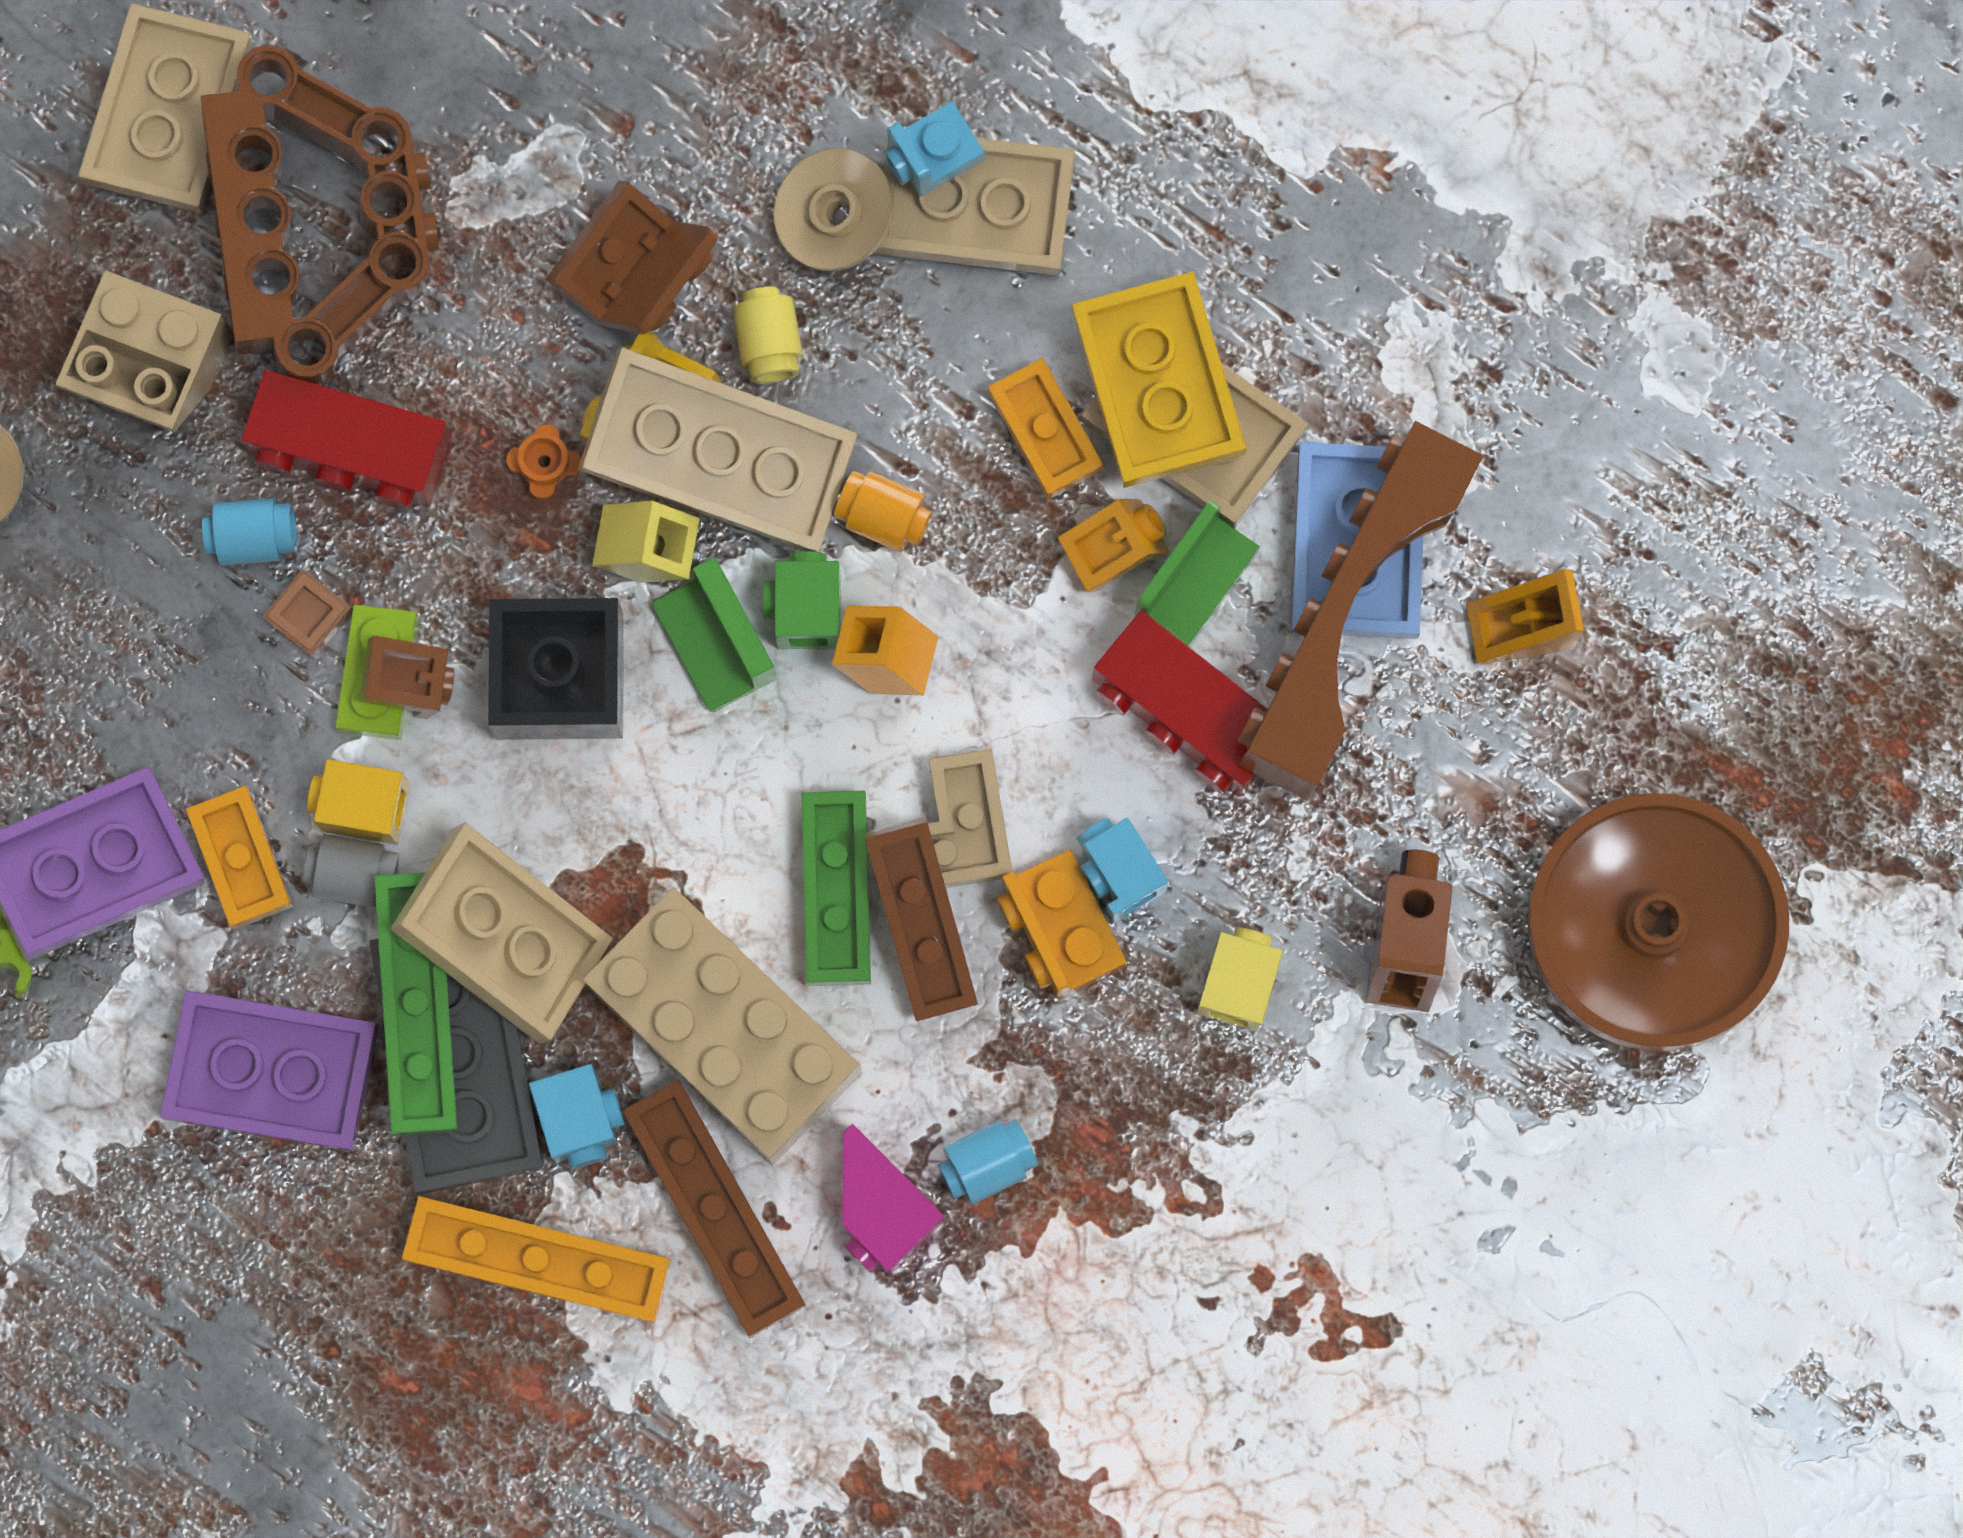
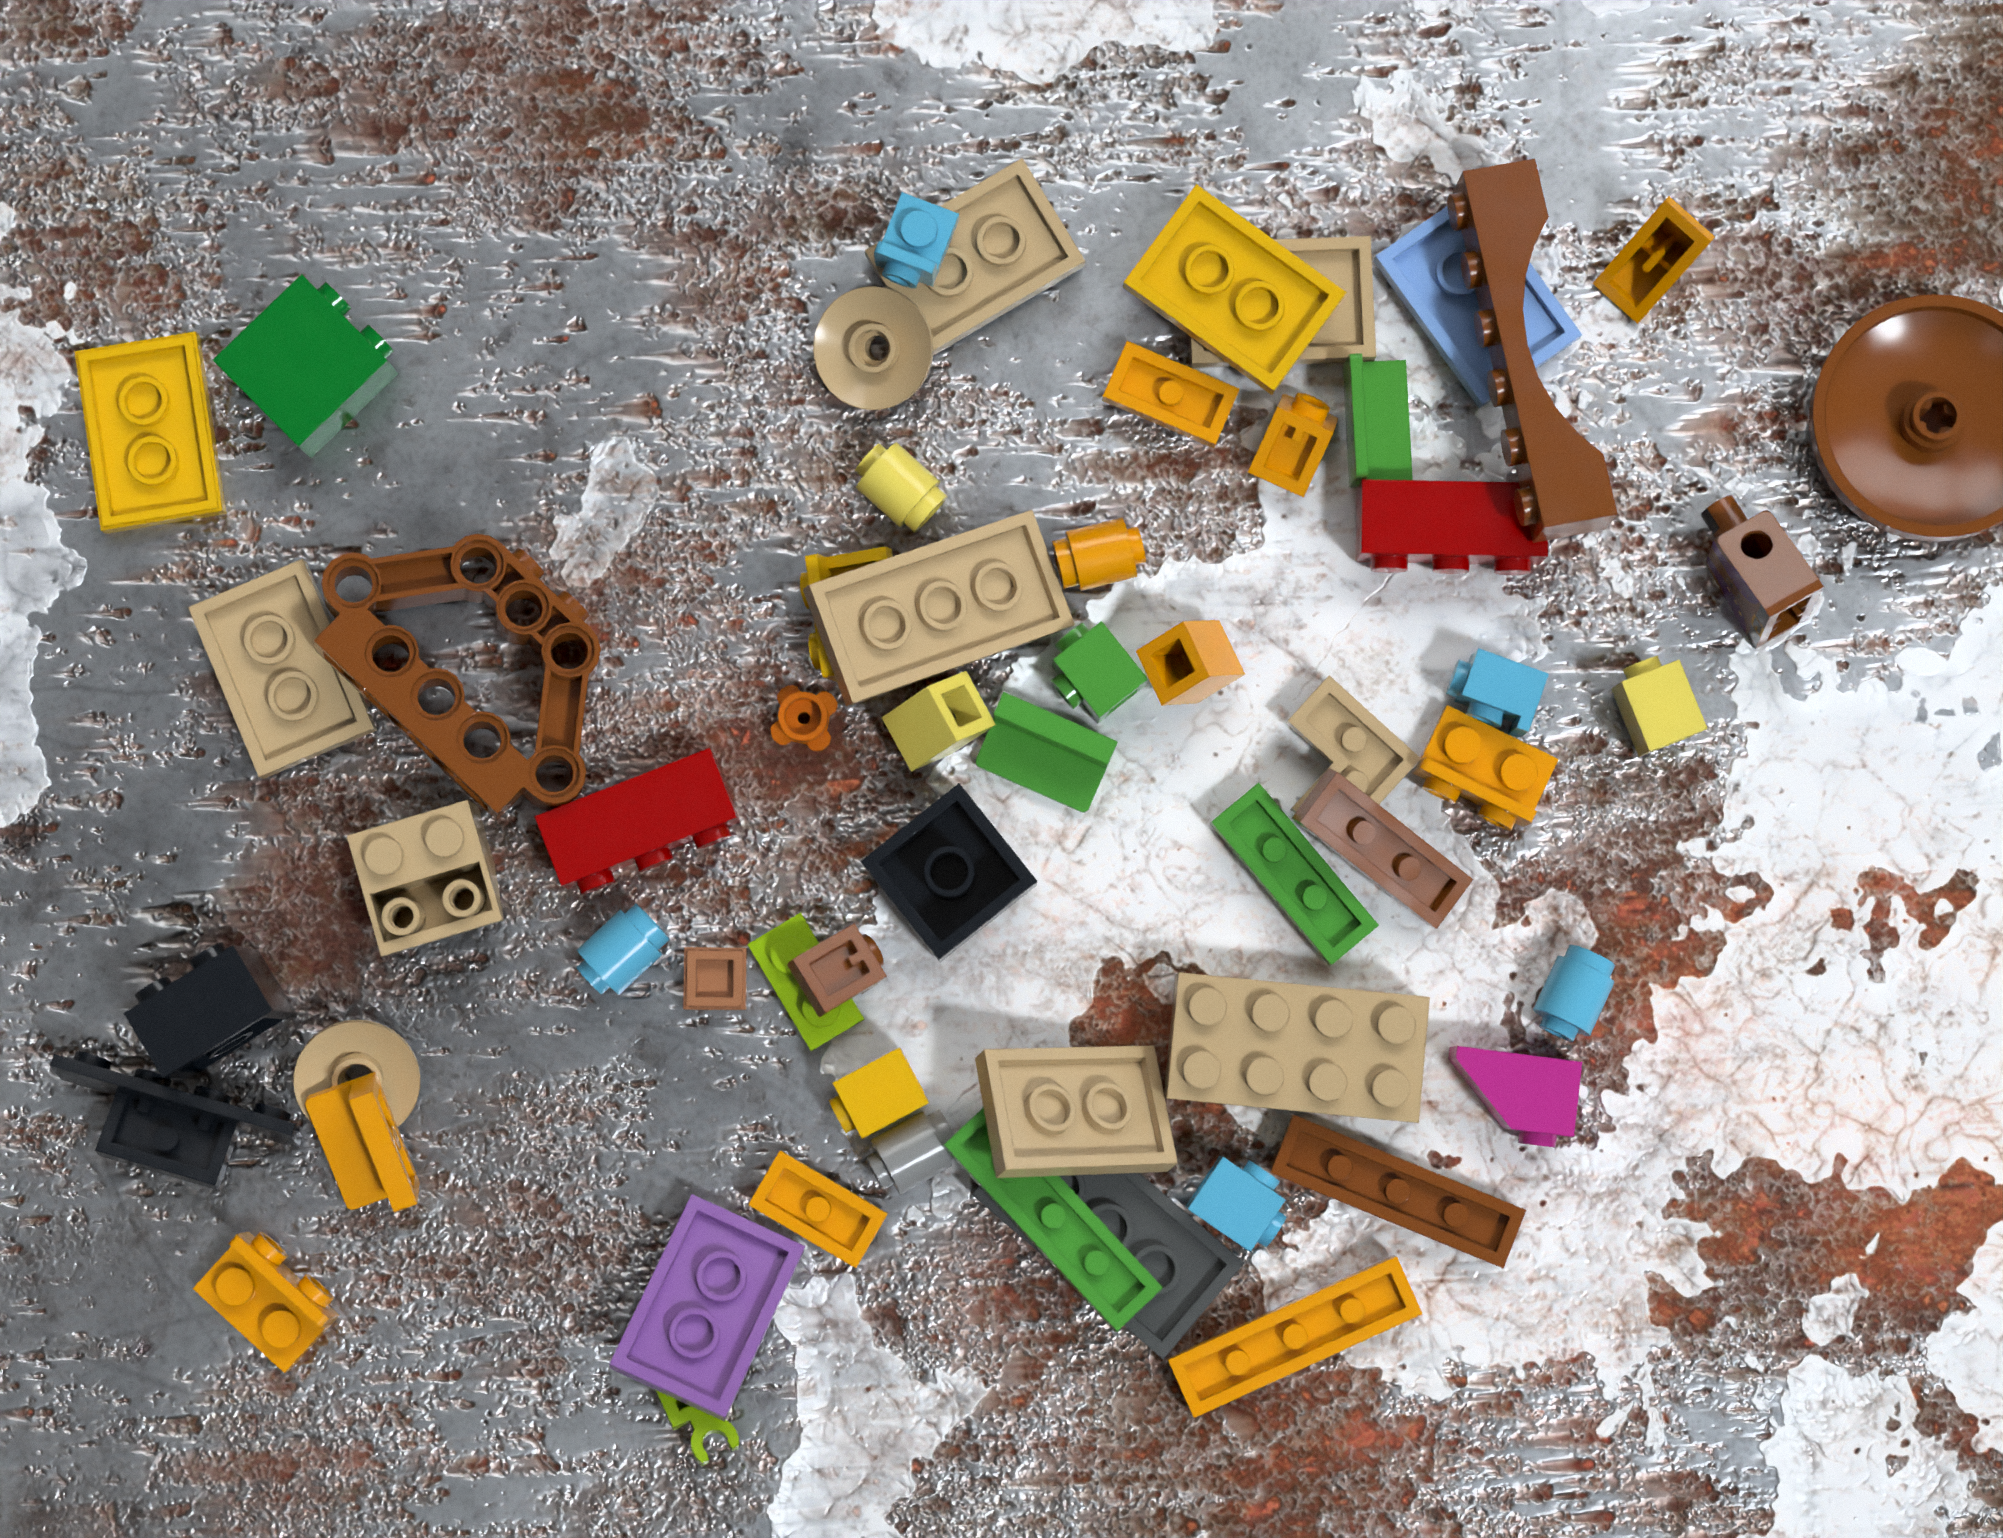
camera: 40 degrees left, 5 degrees up
medium lavender plate [160,990,379,1152] -> none
dark orange bracket [545,181,718,335] -> none

